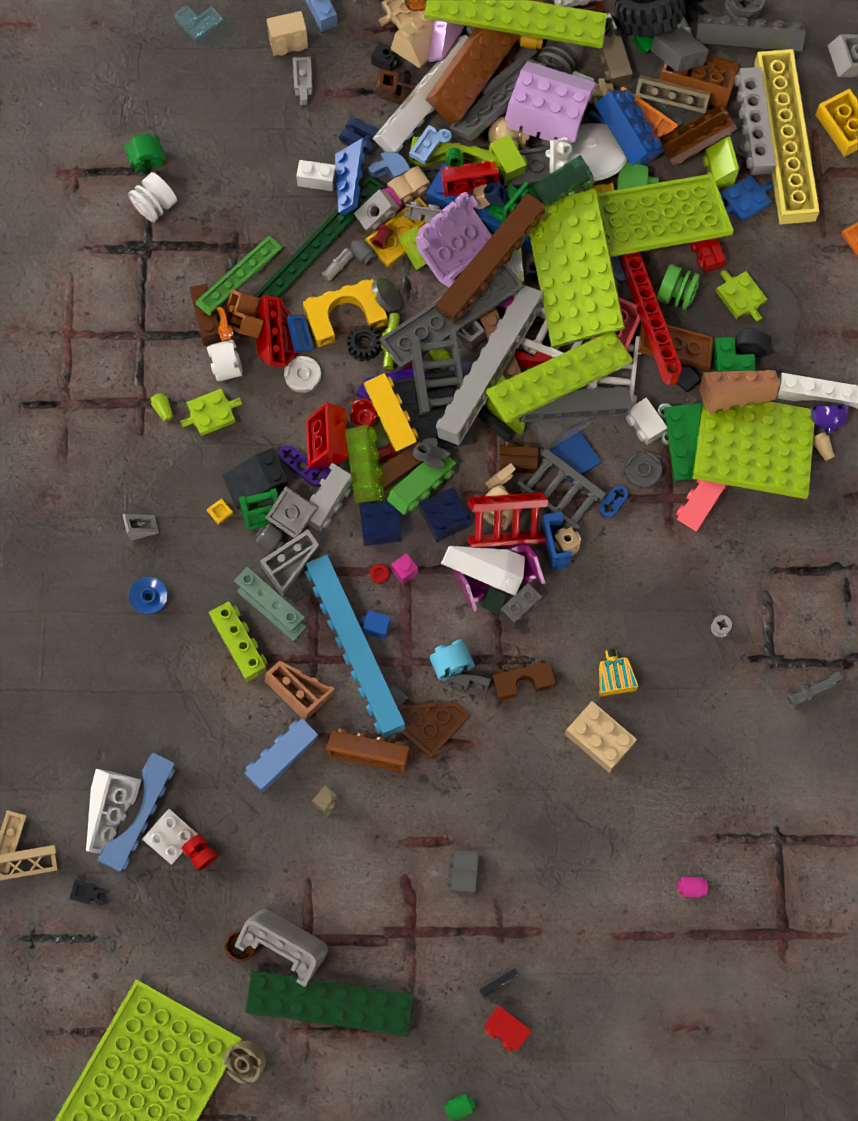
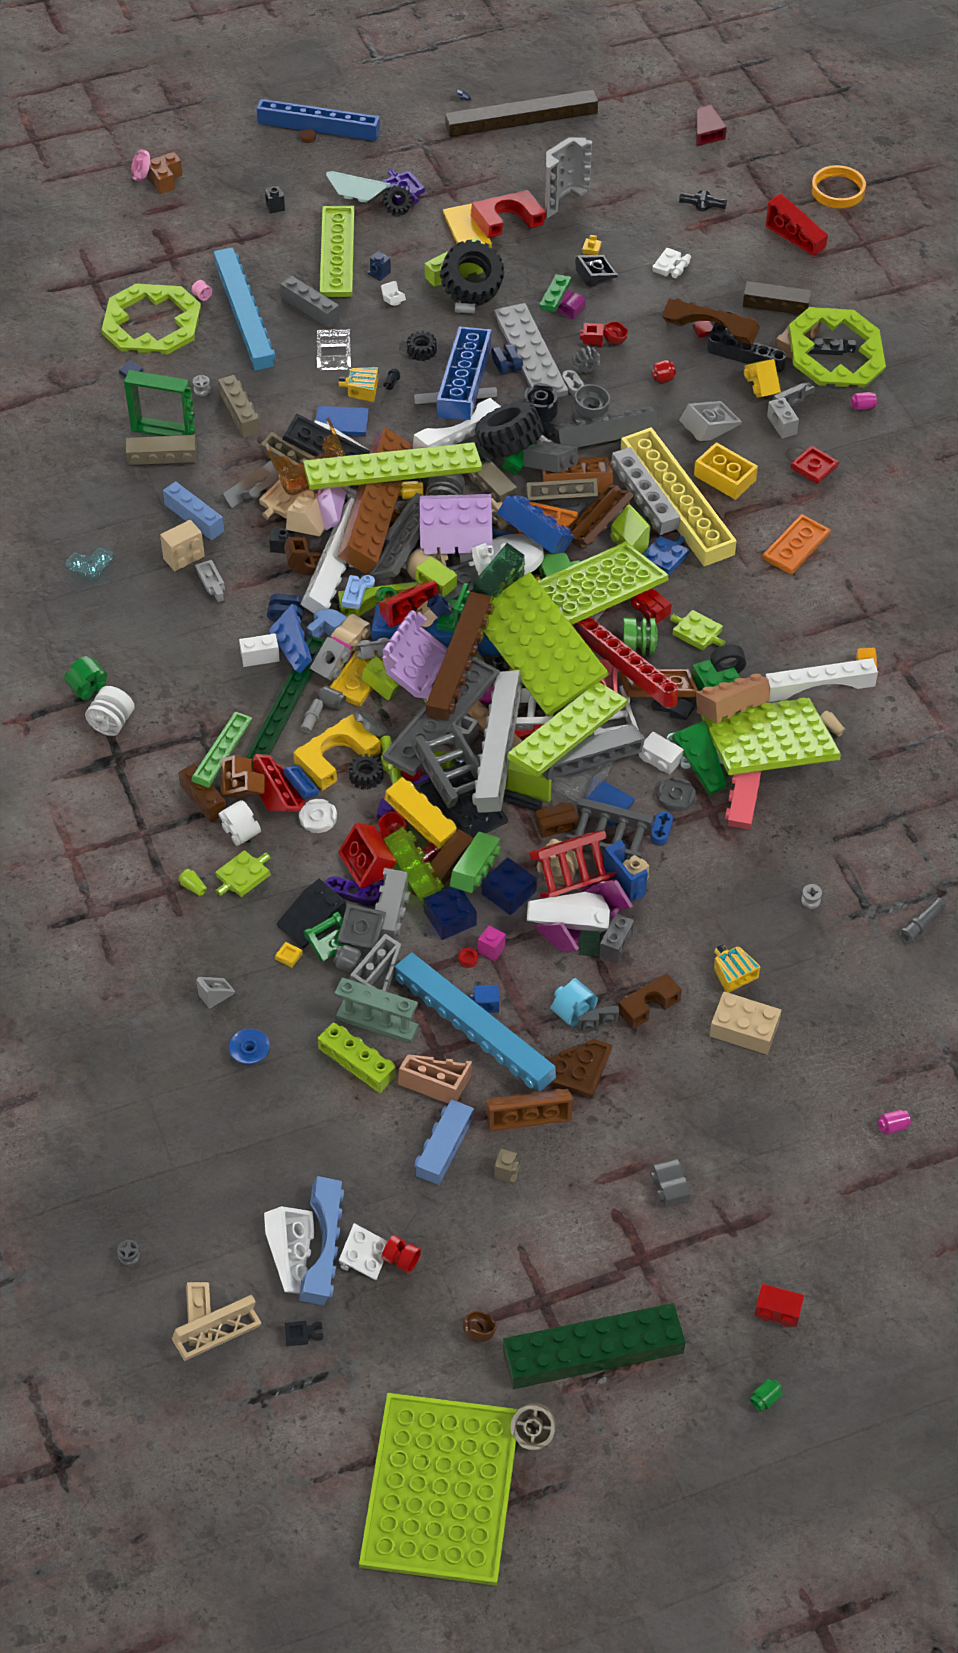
camera: 20 degrees left, 20 degrees down
orange plate [216,307,233,341] -> none
light grey windscreen [235,909,328,987] -> none
dark red bush [372,225,394,249] -> none
dark grey plate [413,438,450,469] -> none
black tile [479,969,518,998] -> none
tan plate [485,463,515,489] -> none
dark purple cylinder [810,405,849,432] -> none

